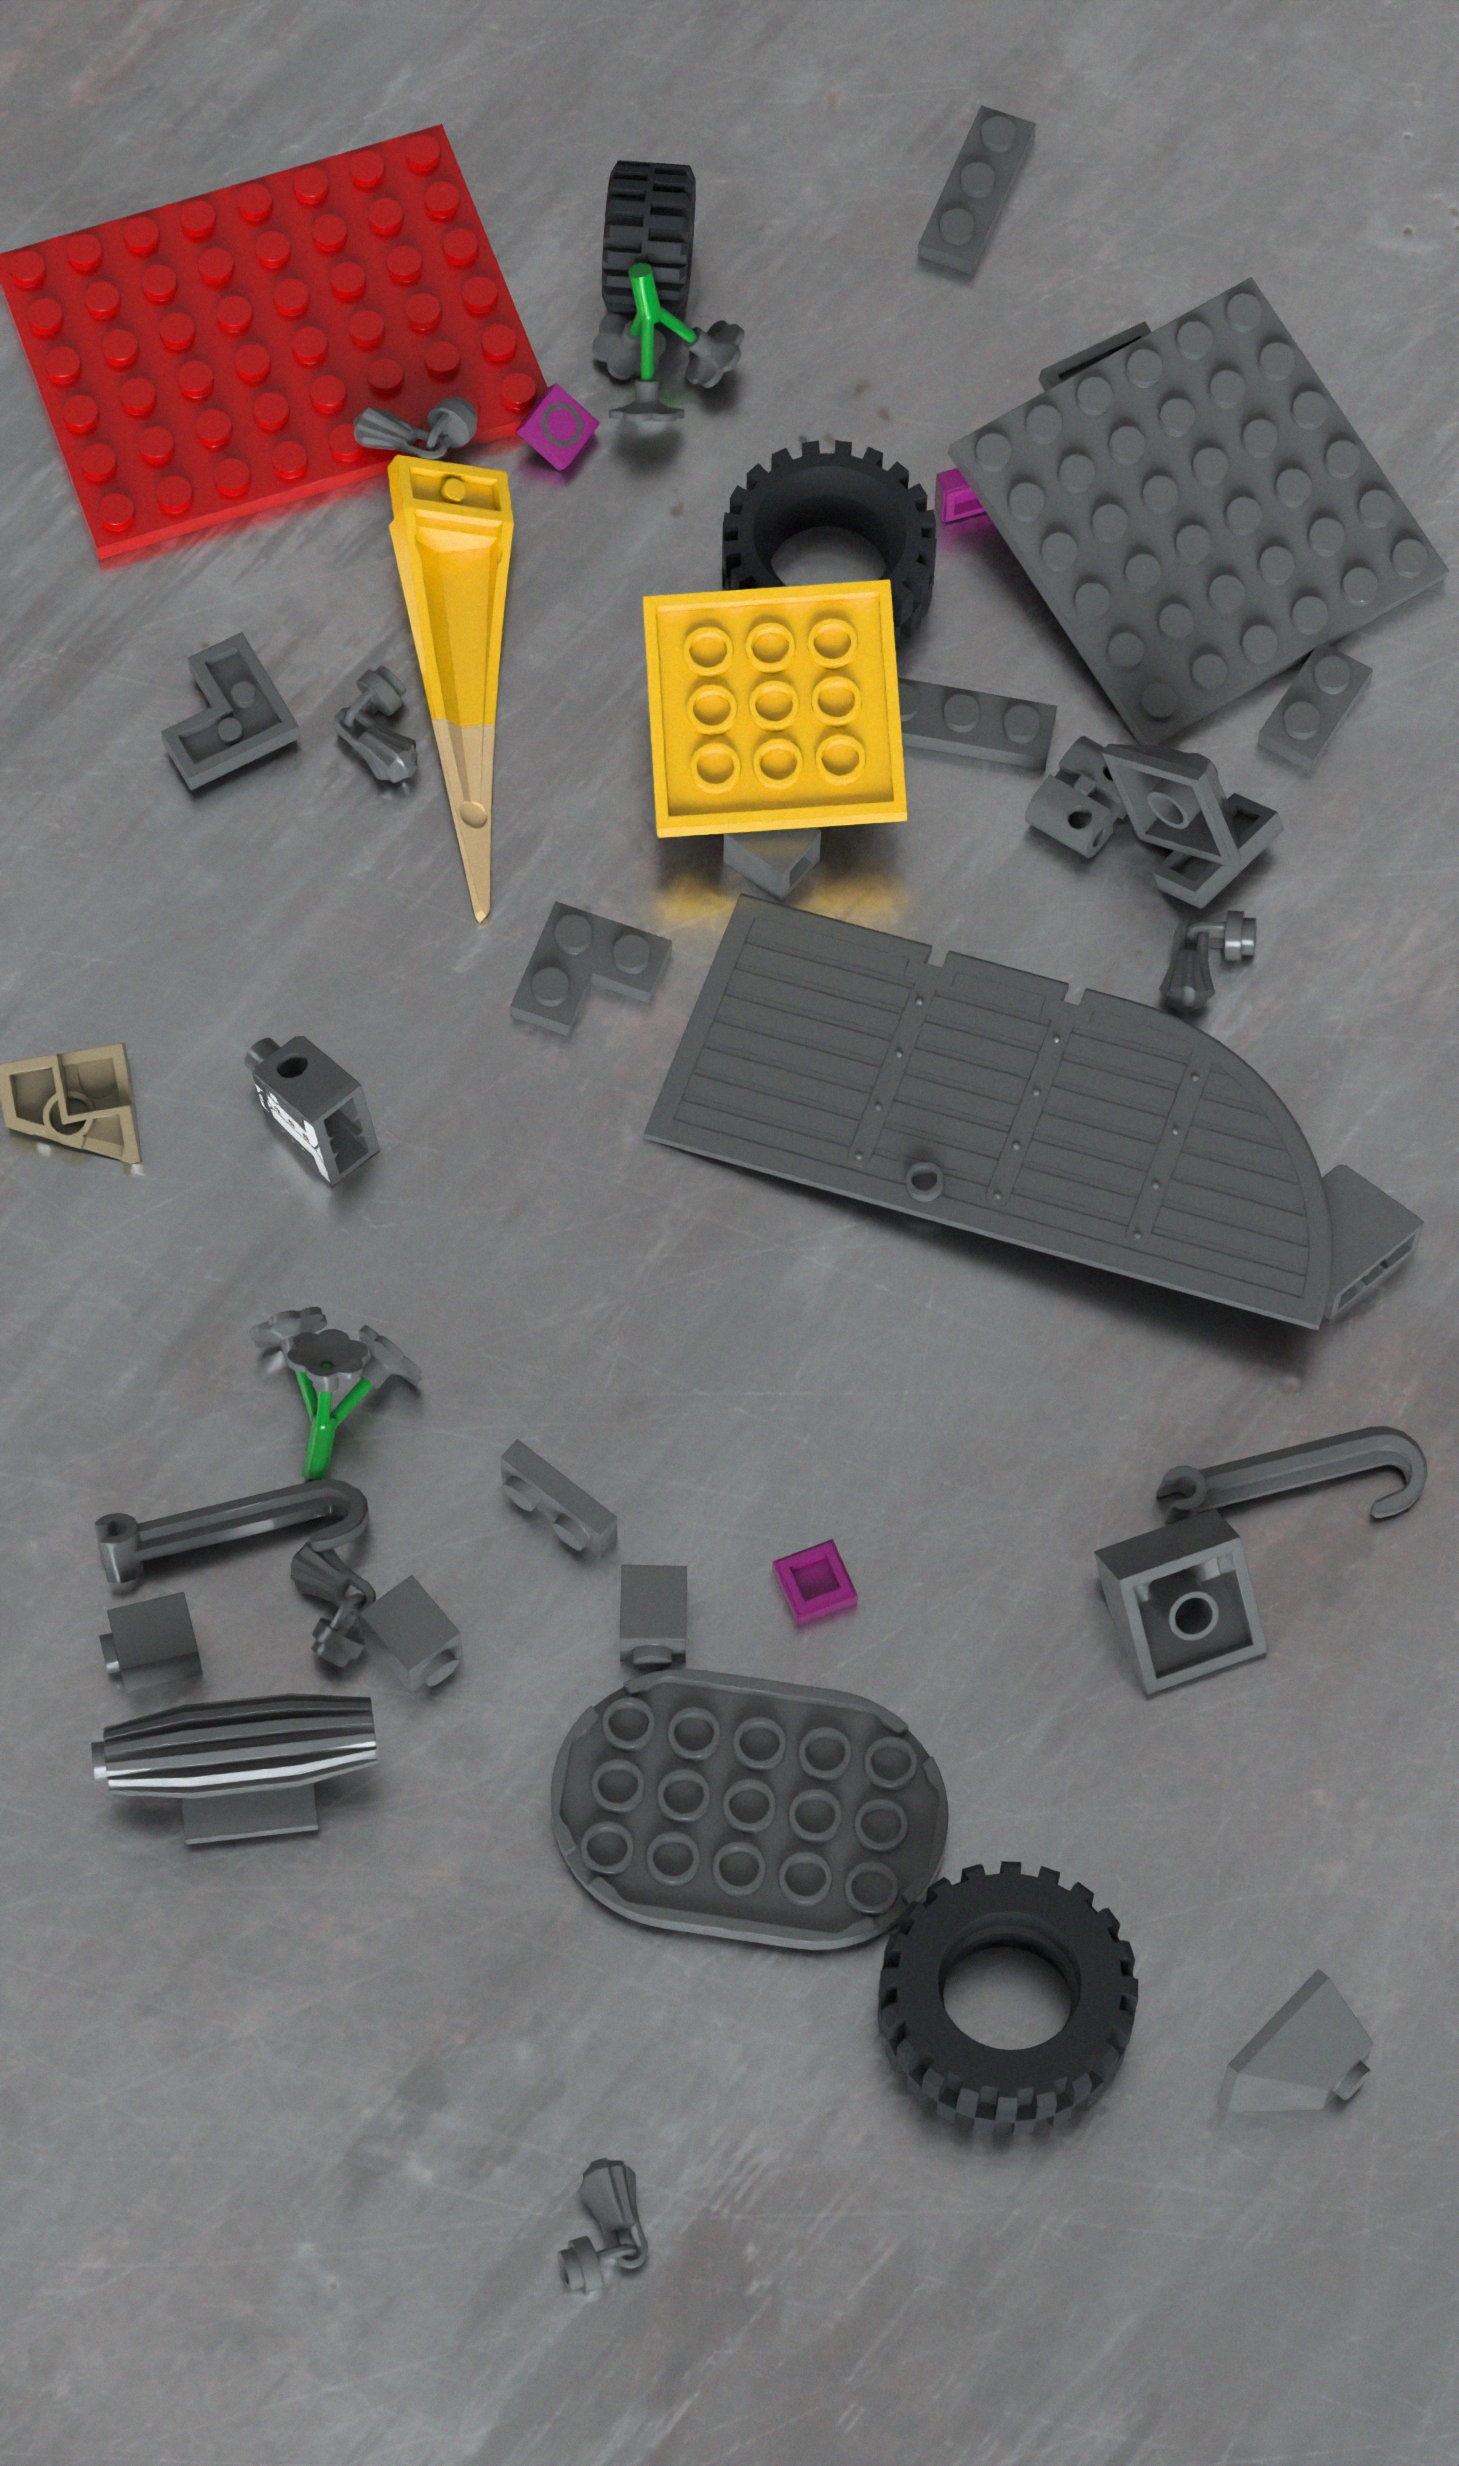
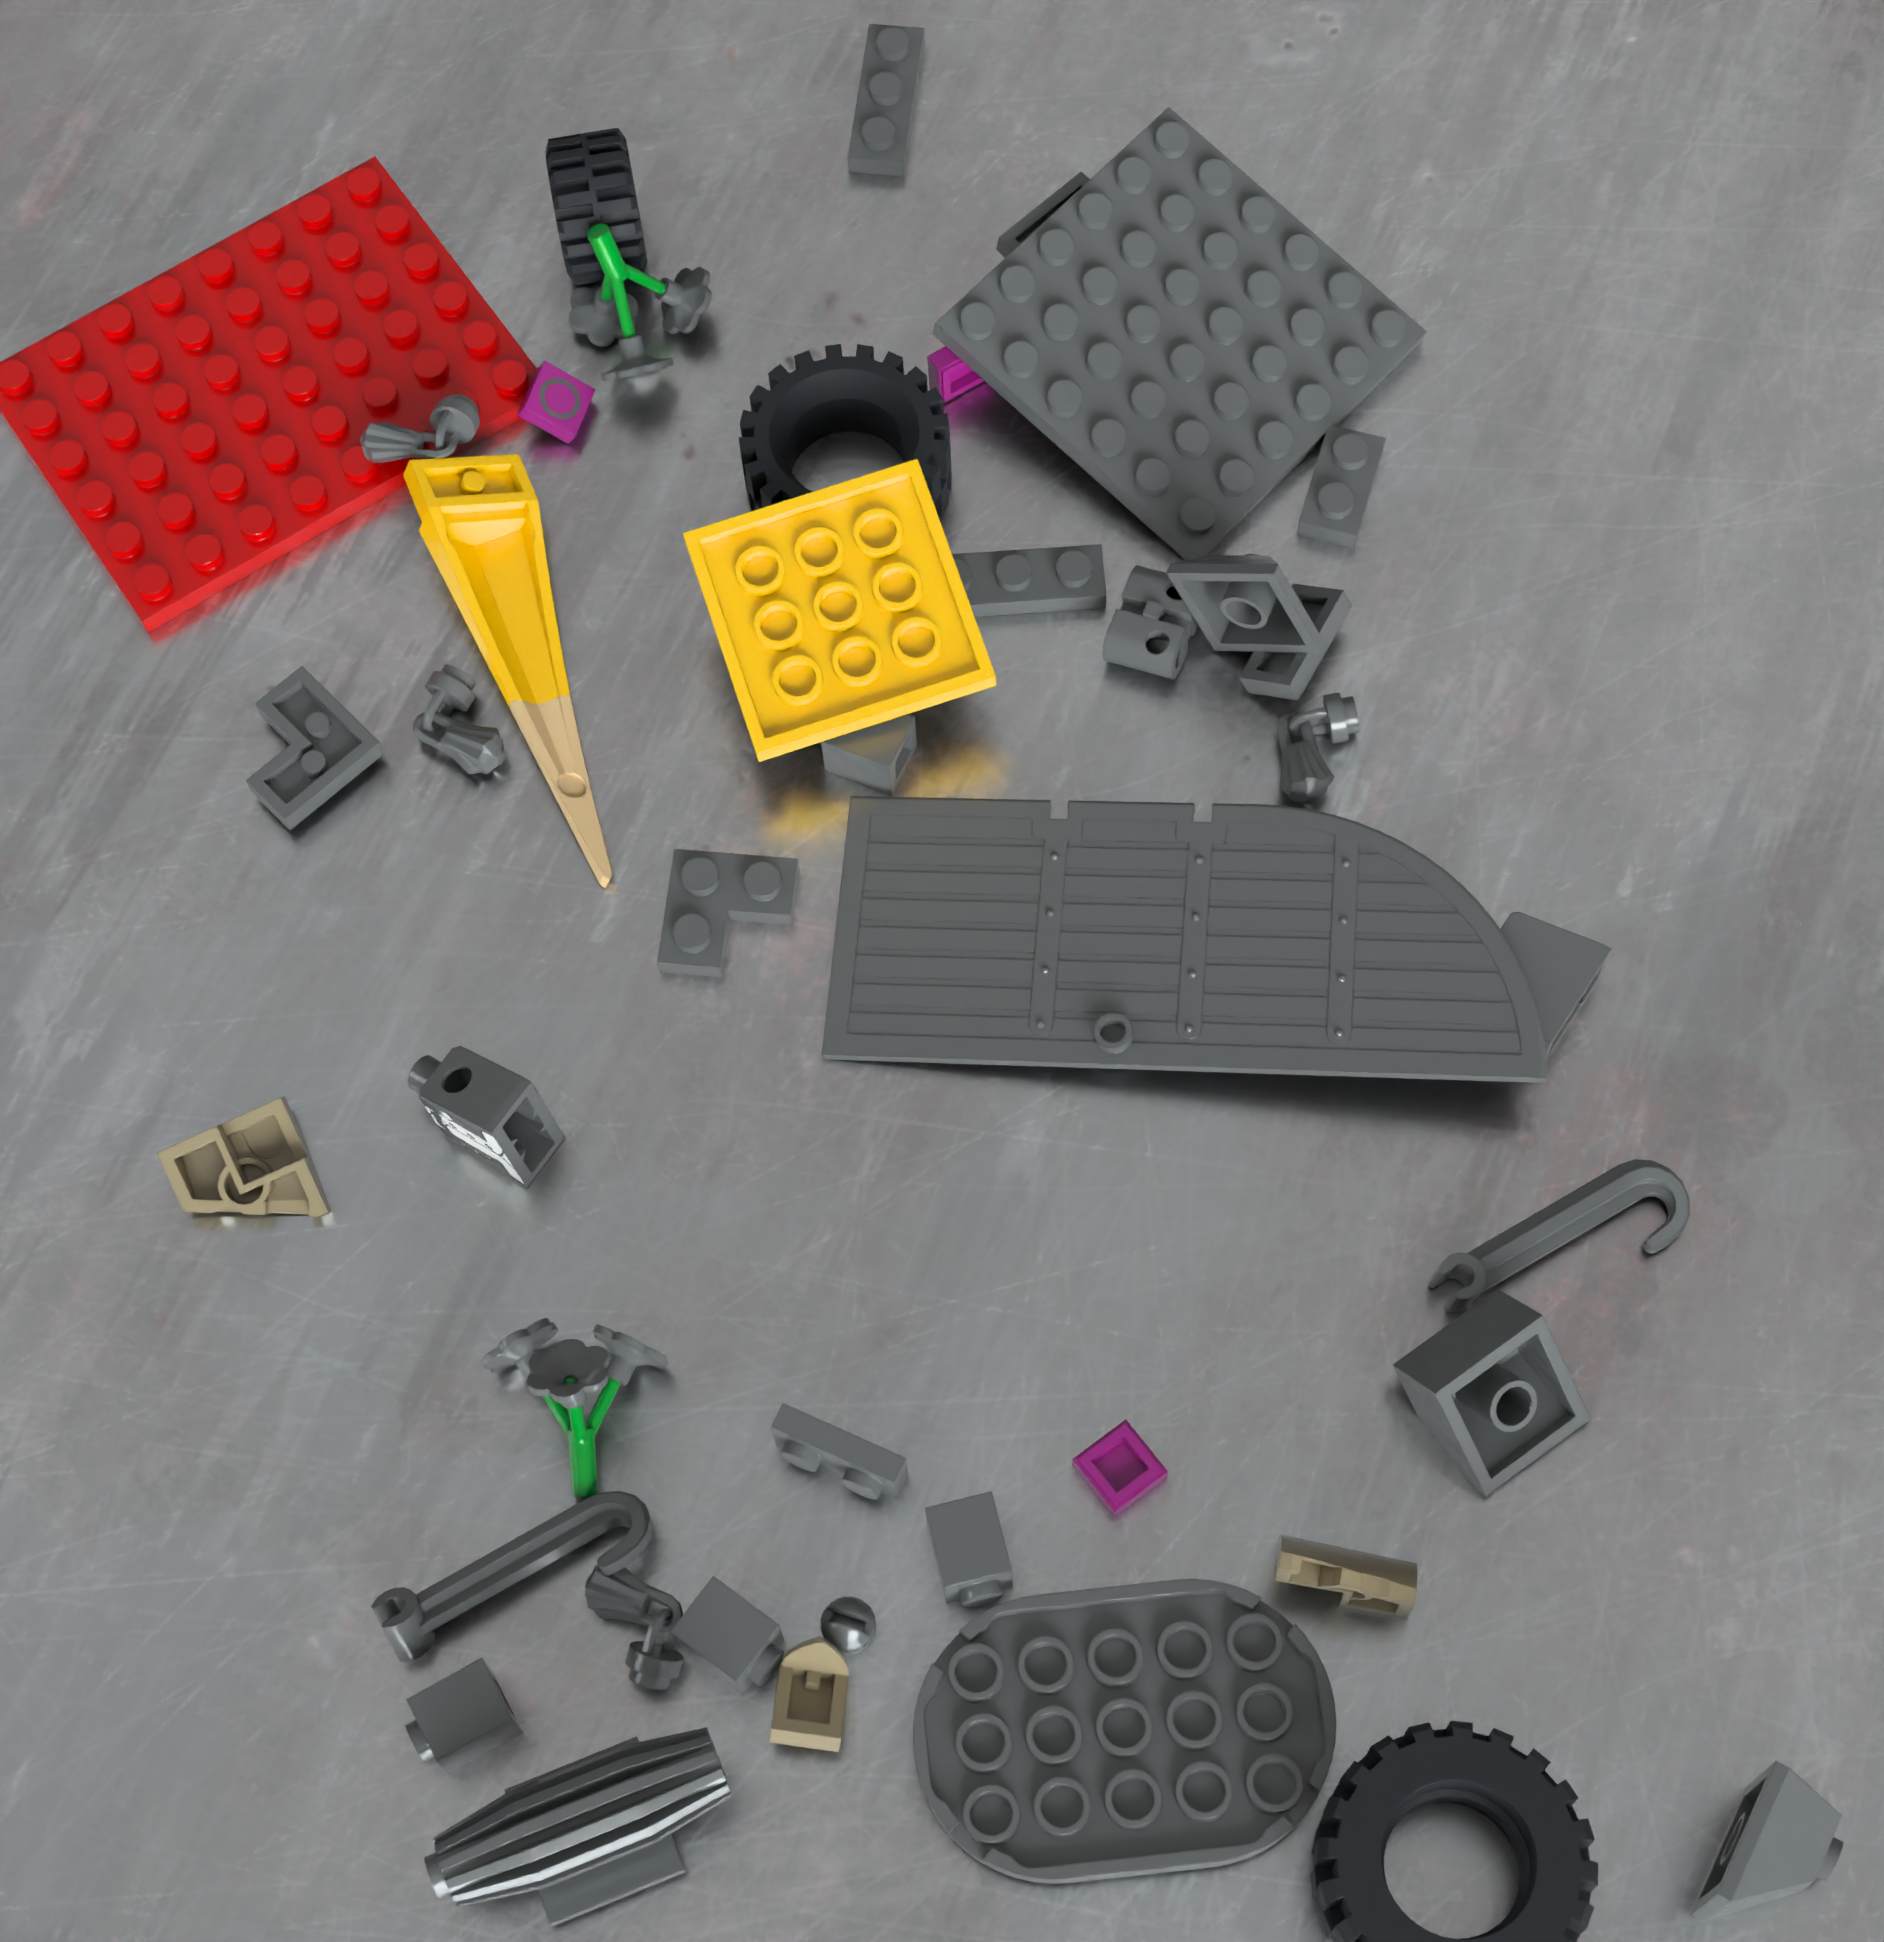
camera: 10 degrees left, 0 degrees up
none -> dark tan plate [769,1636,849,1752]
none -> dark grey hinge [820,1596,877,1656]
none -> dark tan slope [1275,1534,1417,1618]

